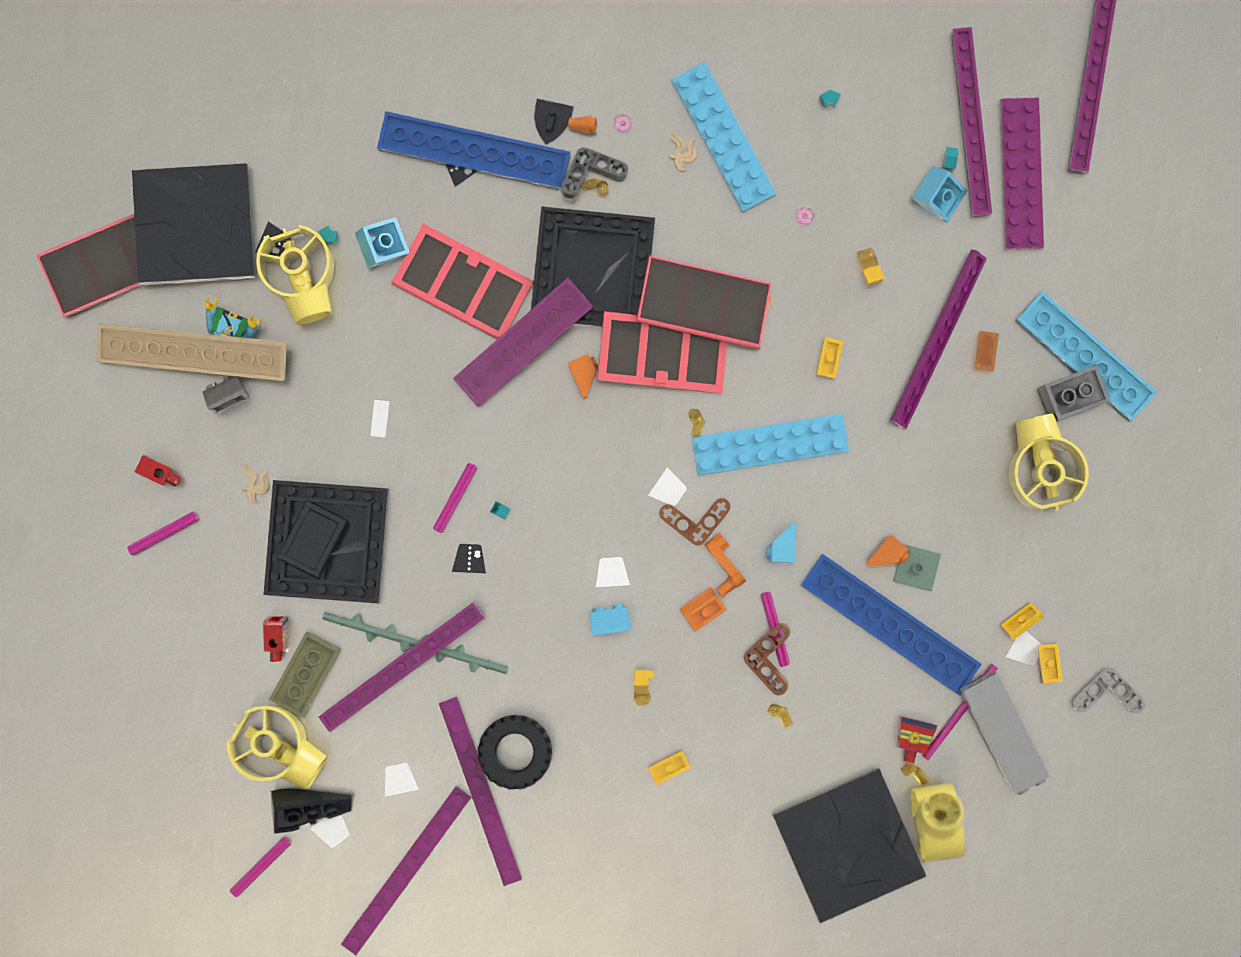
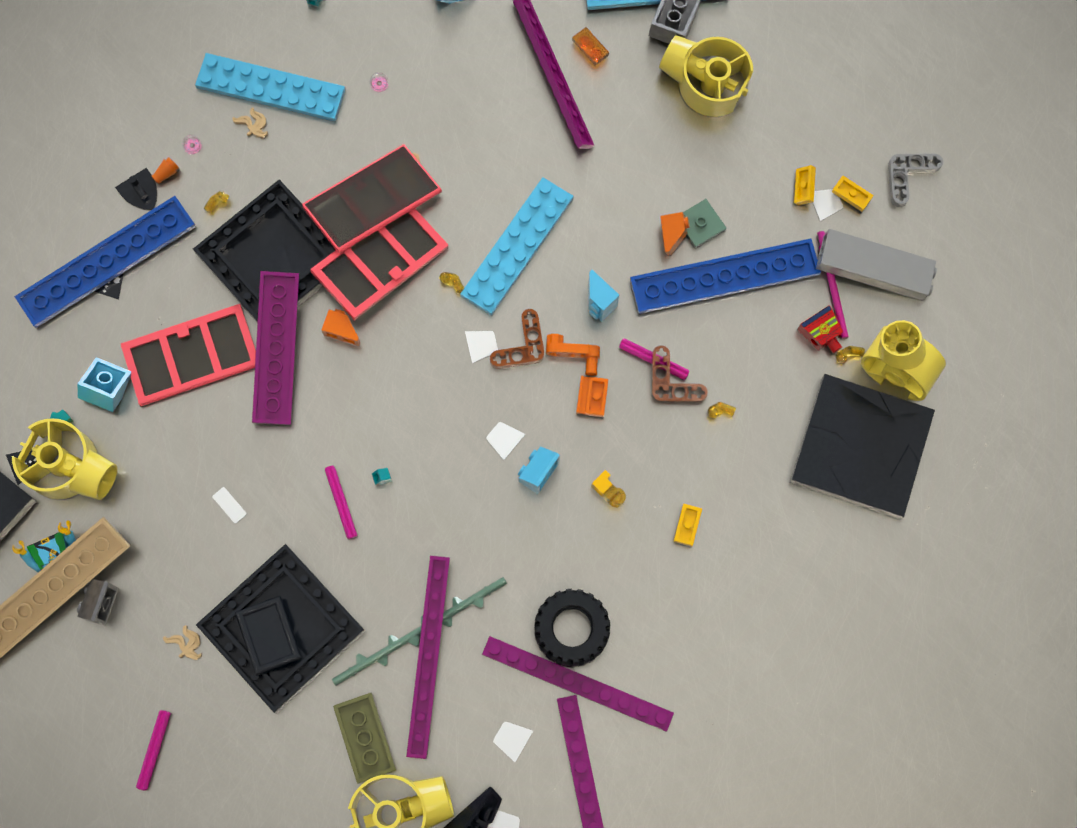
camera: 50 degrees left, 10 degrees down
red torso [134,455,180,487] -> none
red torso [263,616,288,662] -> none
black sticker [452,544,486,573] -> none
dark grey beam [561,147,628,199] -> none
yellow plate [816,337,843,379] -> none
leg [857,247,885,286] -> none

